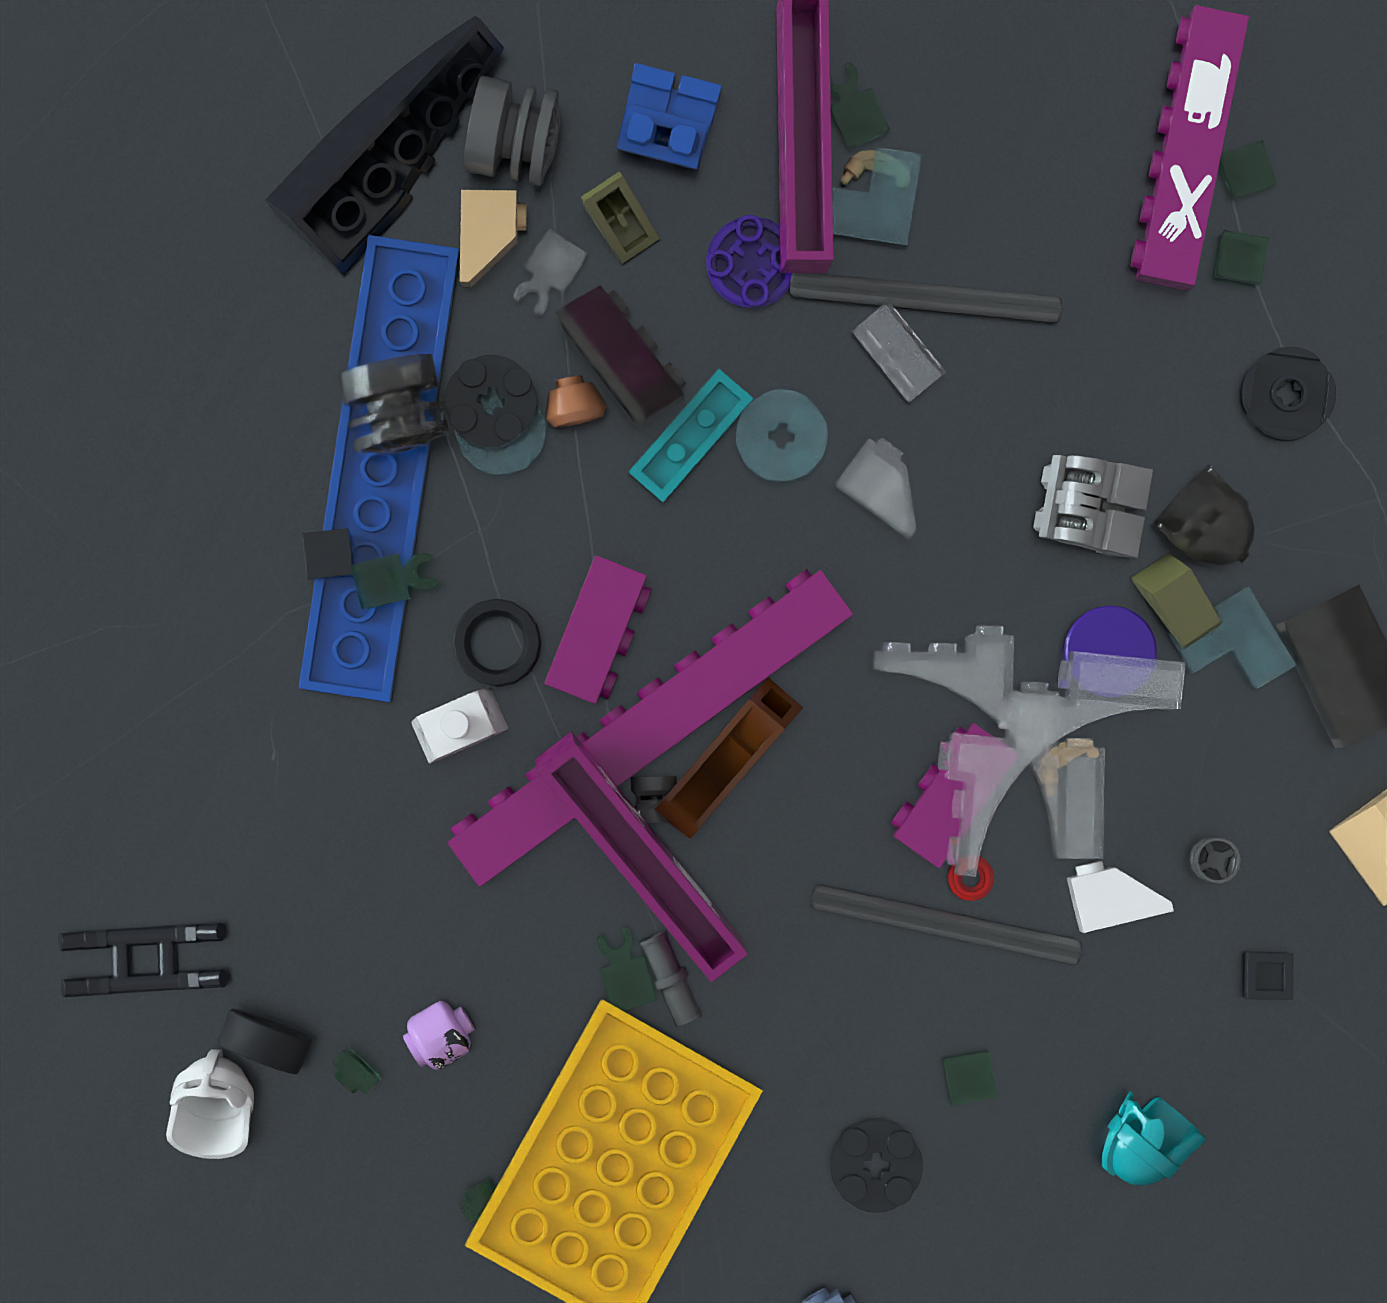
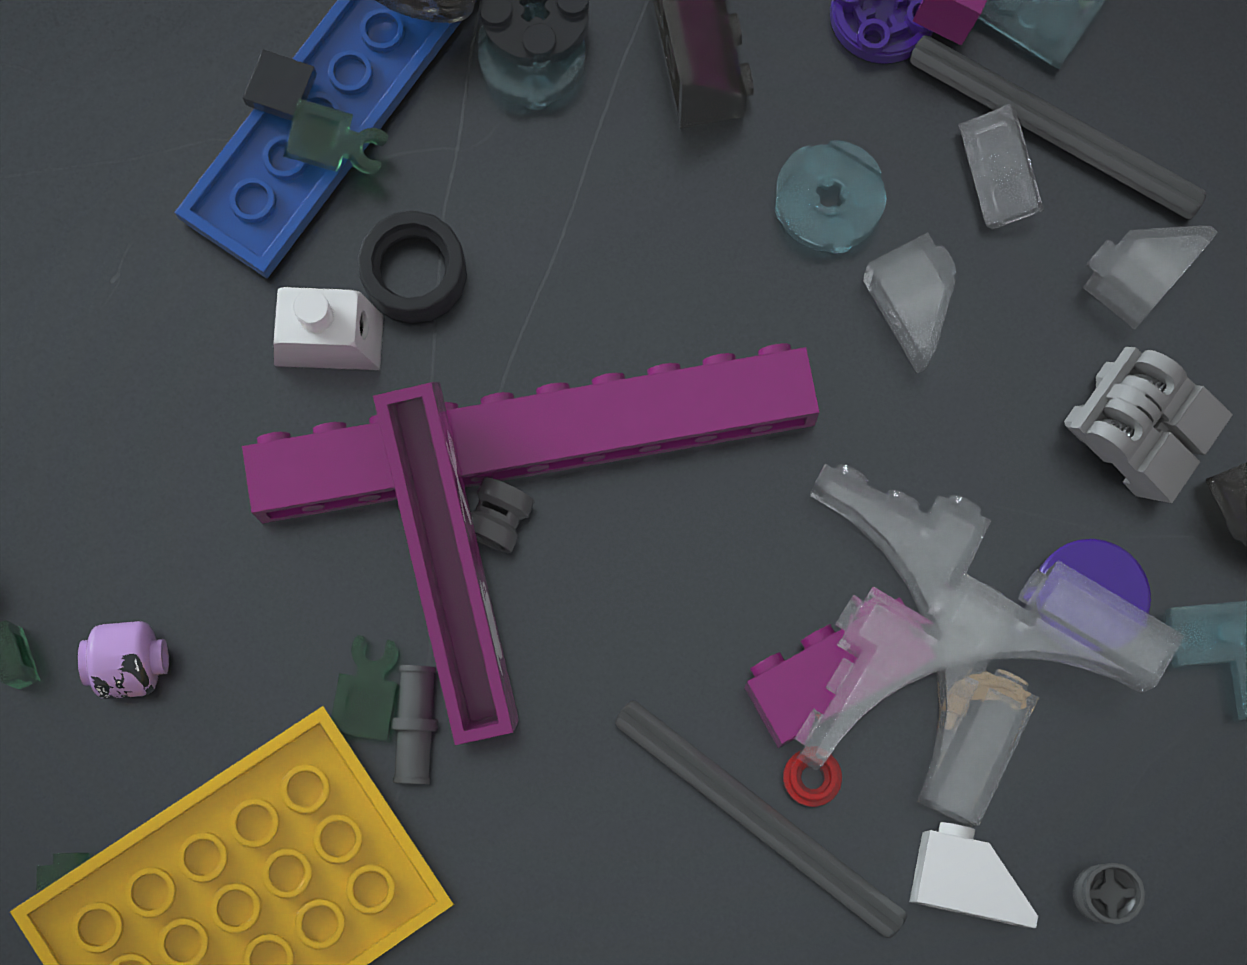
camera: 25 degrees right, 10 degrees down
magenta brick [544,555,652,705] -> none
nougat cone [545,375,607,428] -> none
teal plate [628,369,754,503] -> none
reddish brown arch [655,677,803,839] -> none
olive slope [1131,553,1222,650] -> none
none -> clear slope [1083,225,1218,329]

